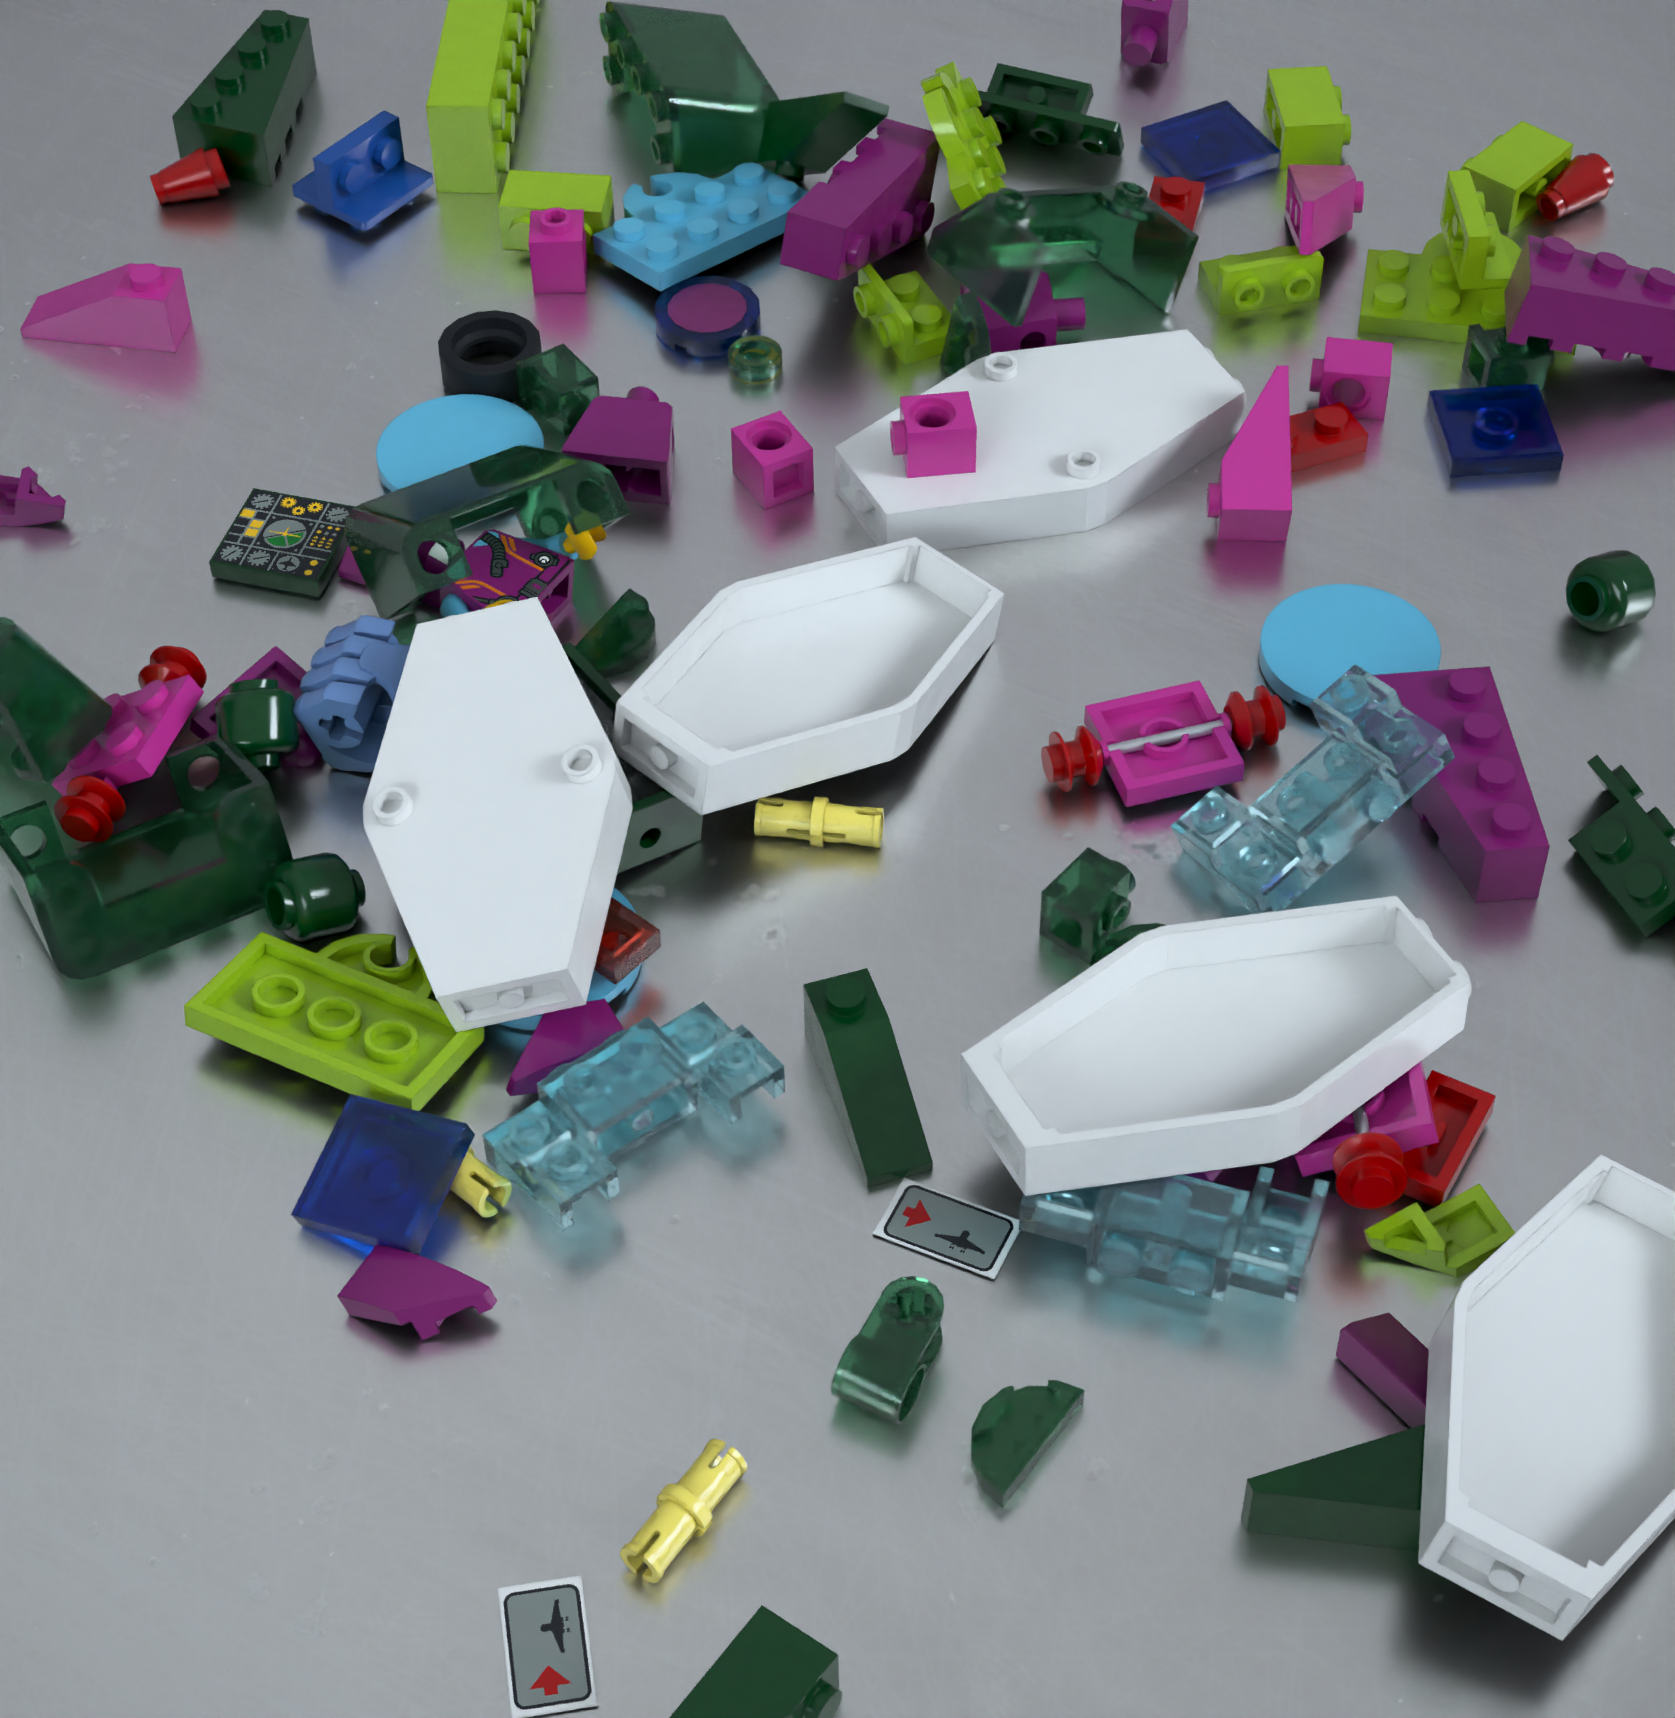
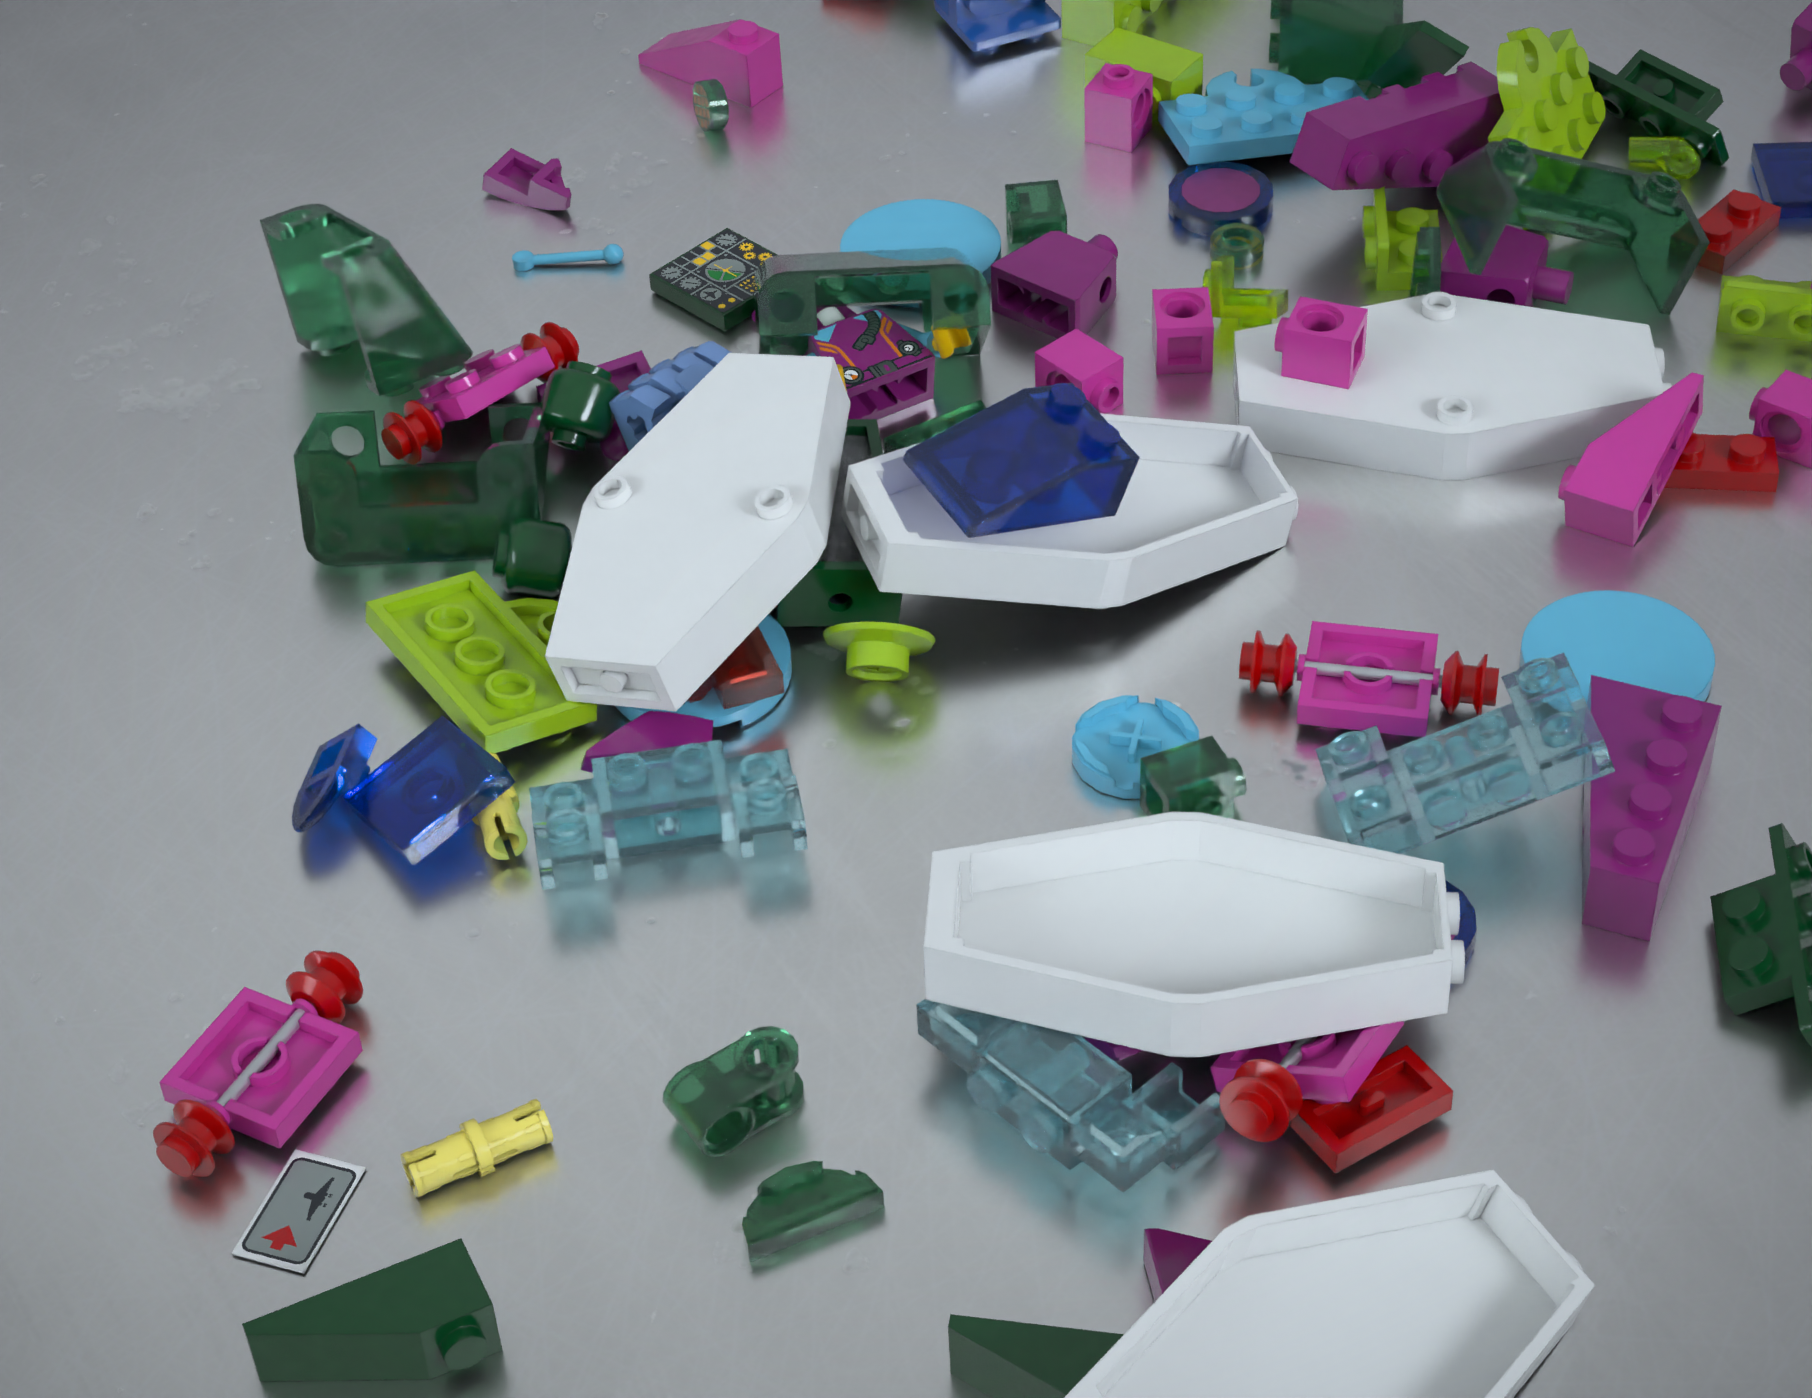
camera: 30 degrees right, 5 degrees down
magenta slope [337,1244,497,1340] -> none
black tyre [438,310,544,403] -> none
light yellow pin [754,796,884,848] -> none
dark green slope [803,968,933,1187] -> none
sticker [872,1178,1024,1280] -> none
lime slope [1364,1183,1515,1277] -> none
none -> dark pink plate [153,950,363,1177]
none -> clear blue plate [292,723,377,833]
none -> medium azure hinge [512,244,624,271]
none -> clear green tile [693,78,729,132]
none -> lime piece [823,622,935,682]
none -> clear blue slope [903,383,1140,538]
none -> dark pink brick [1034,329,1124,414]
none -> medium azure tile [1072,695,1199,799]
none -> clear neon green bracket [1203,255,1288,328]
none -> clear neon green arm [1629,137,1701,180]

